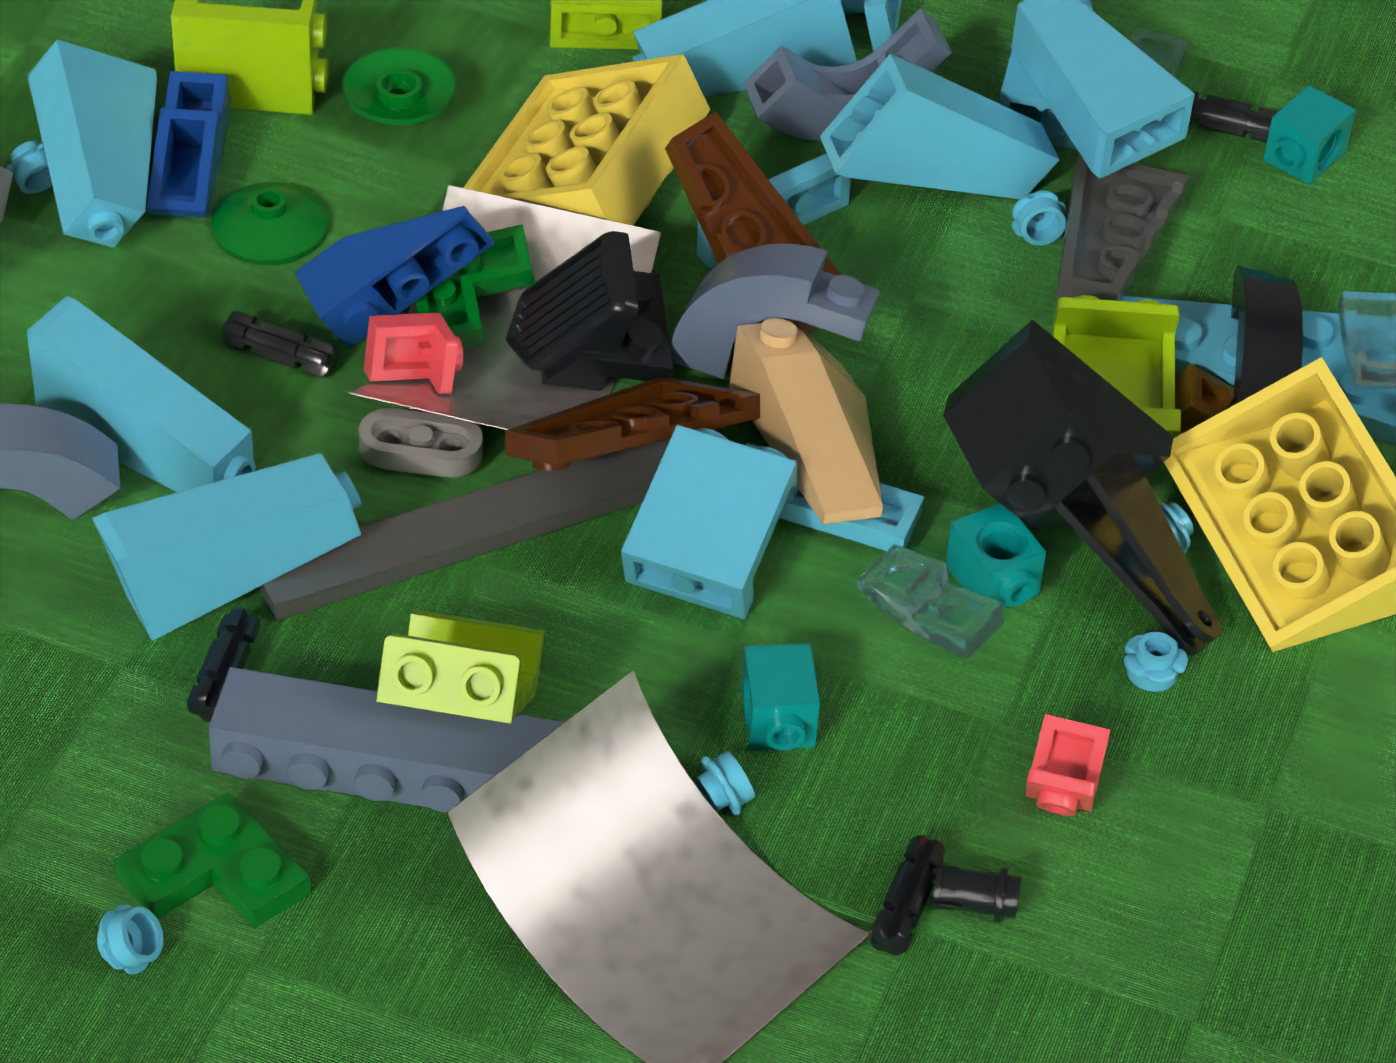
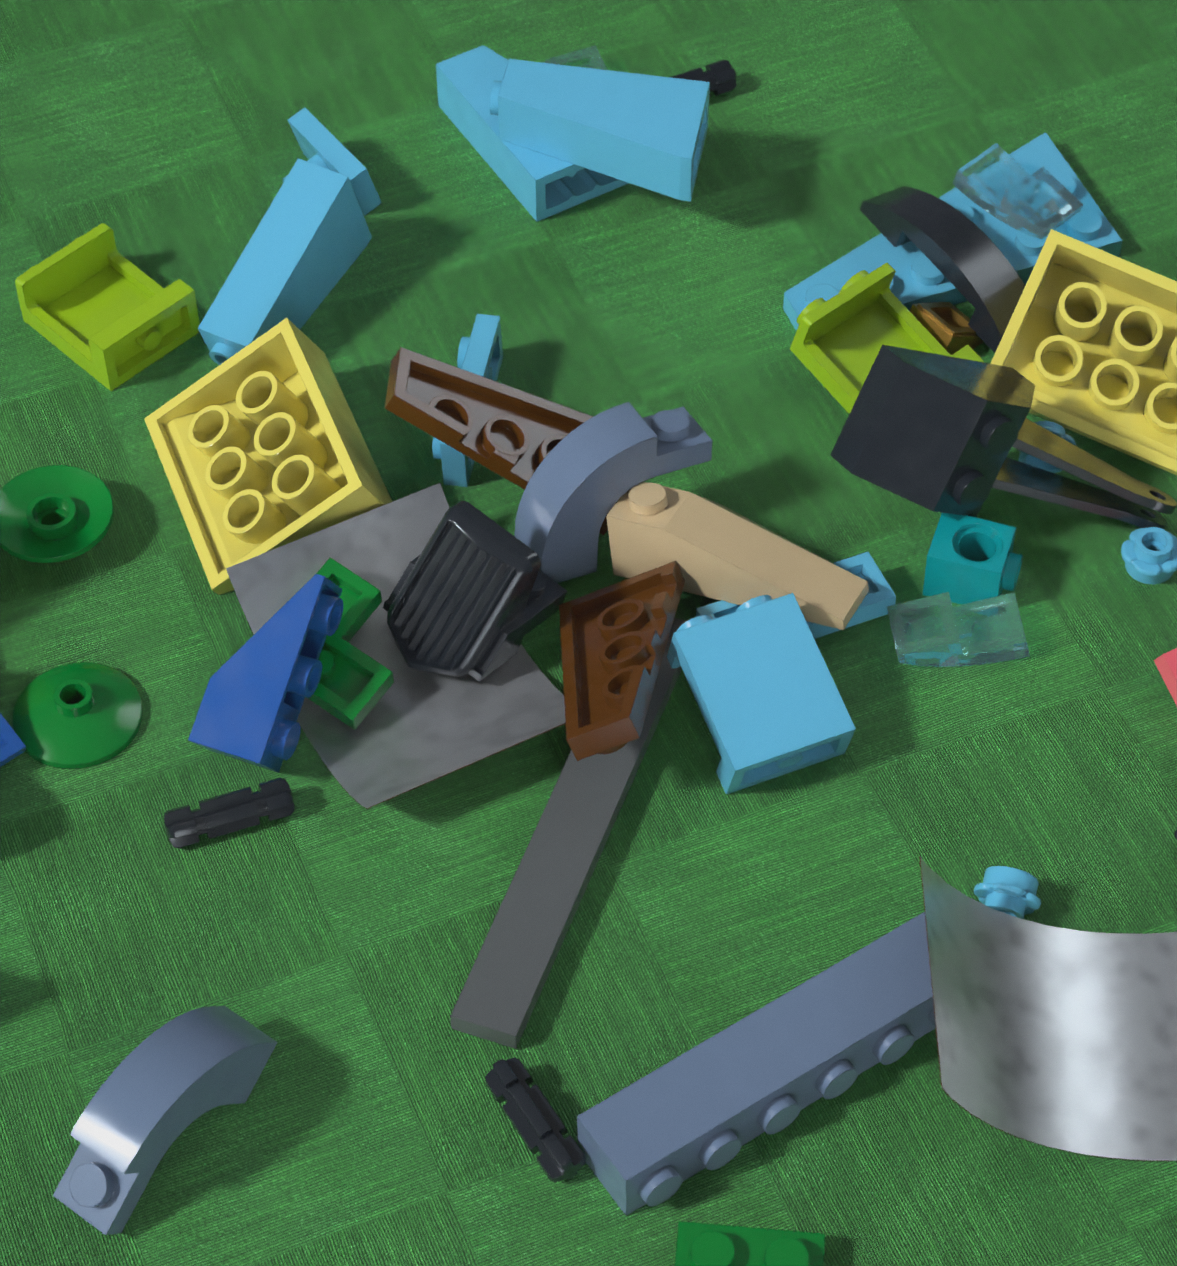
camera: 40 degrees left, 5 degrees up
medium azure slope [27,295,256,492] -> none
medium azure slope [92,453,362,641] -> none
light grey plate [358,408,483,478] -> none
coral bracket [363,313,463,395] -> none
lime panel [376,610,545,724] -> none
teal brick [741,644,820,751] -> none
sand blue arch [743,8,952,141] -> none
medium azure slope [820,53,1060,199] -> none
medium azure plate [1012,190,1067,246] -> none
dark grey wing [1055,153,1190,301] -> none
teal brick [1263,85,1356,185] -> none

